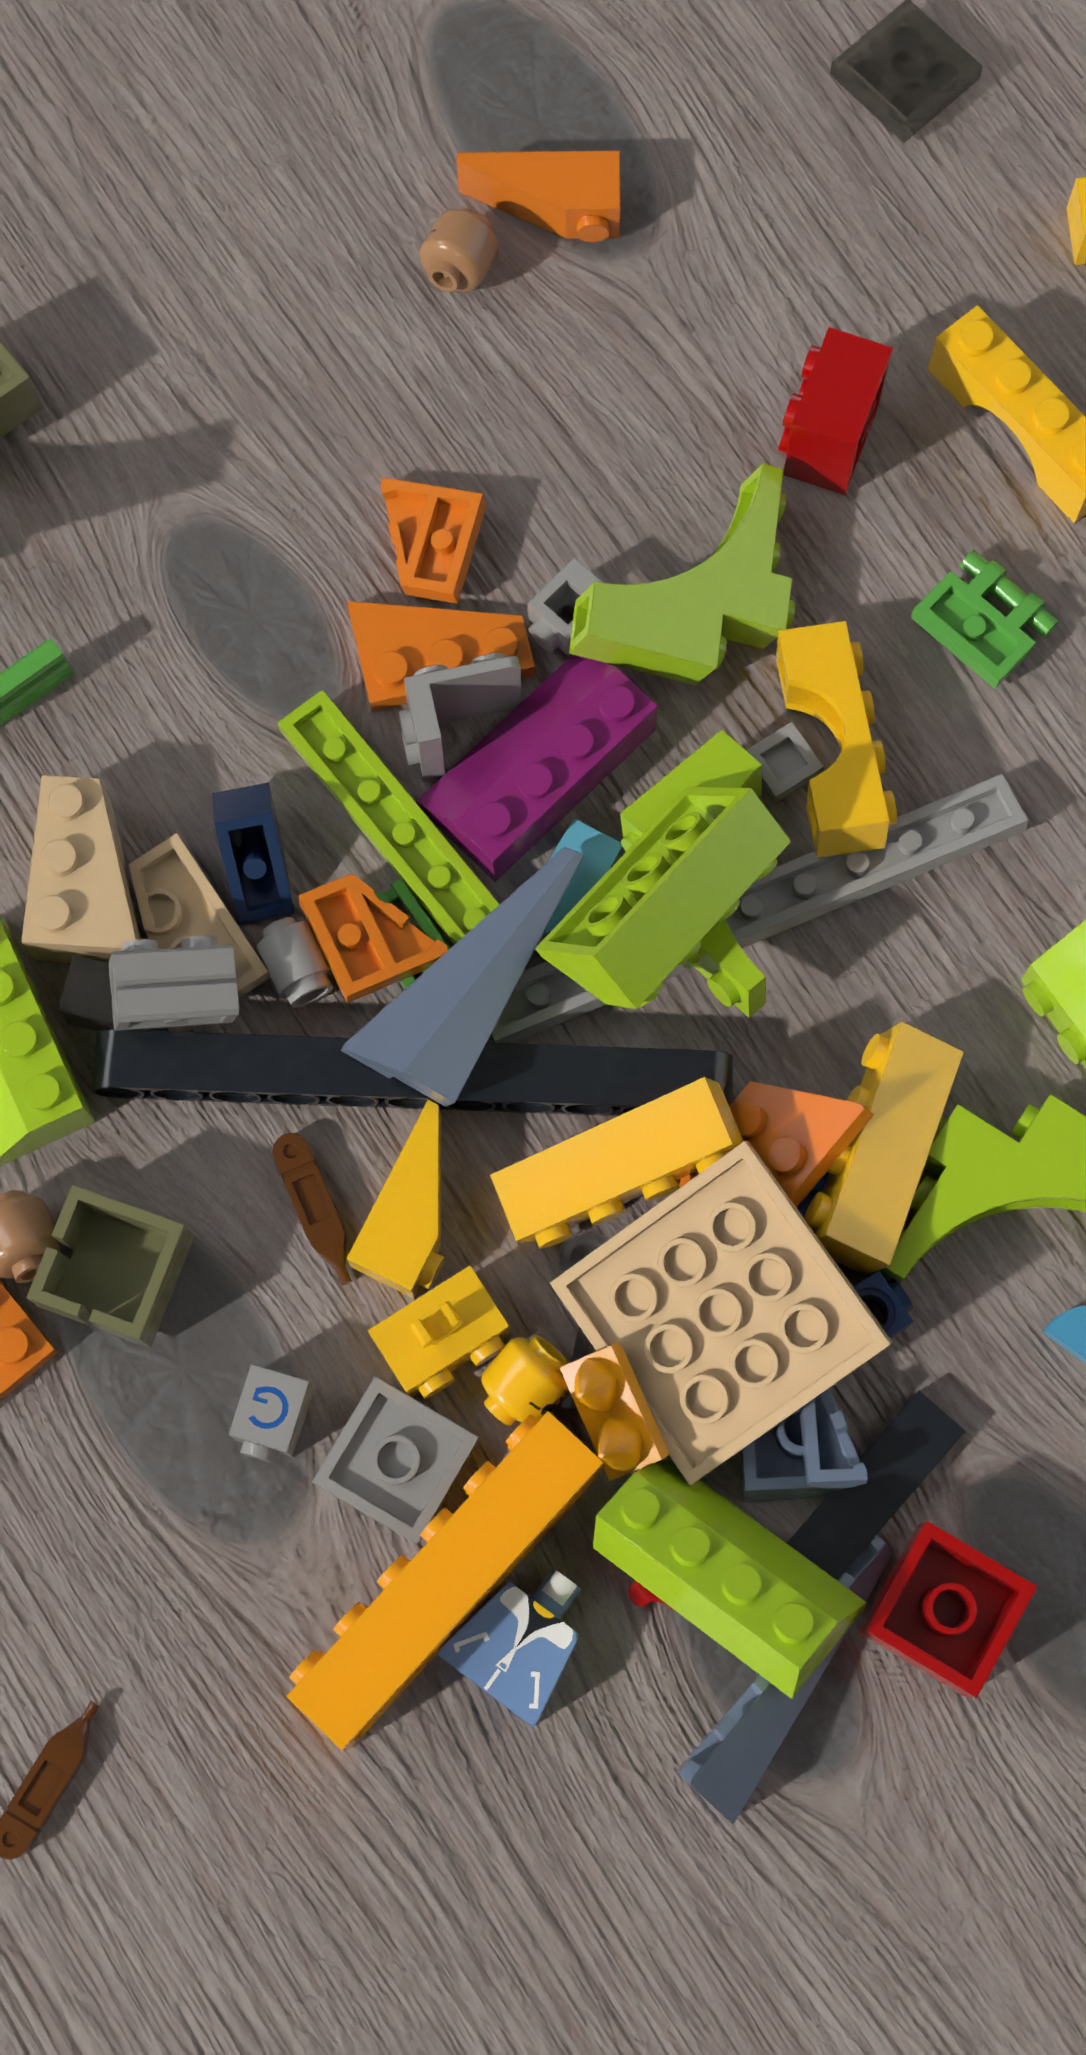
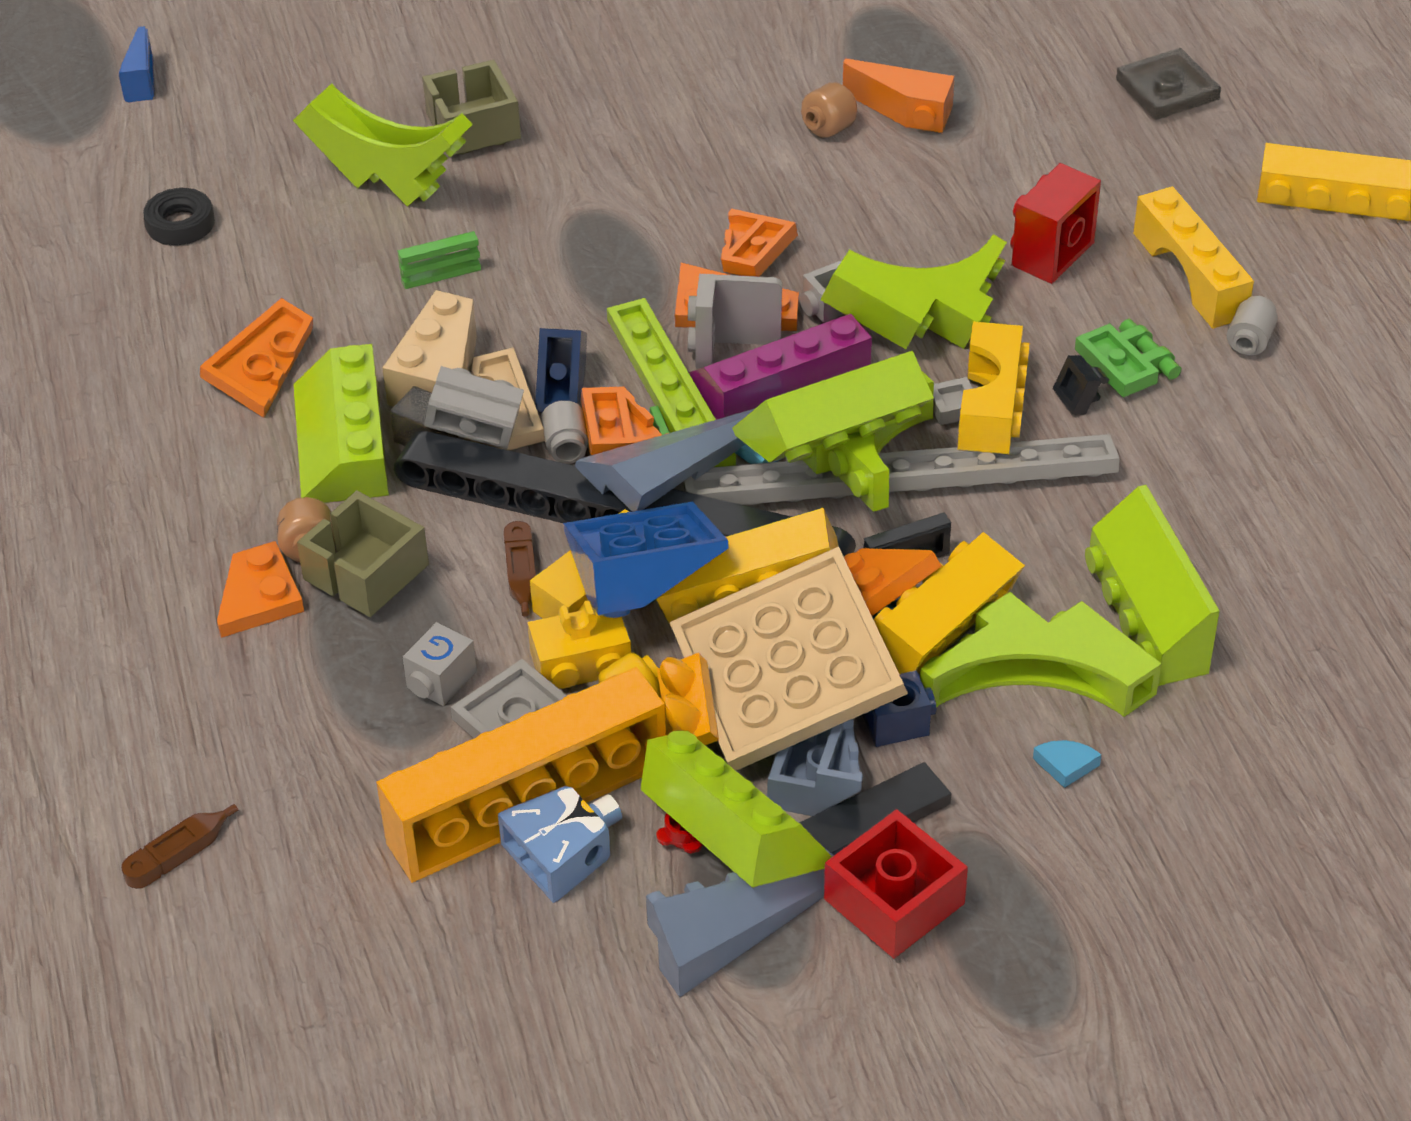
camera: 15 degrees right, 30 degrees down
none -> blue slope [563,502,729,618]
none -> black tile [863,512,951,557]
none -> black tile [1052,355,1110,415]

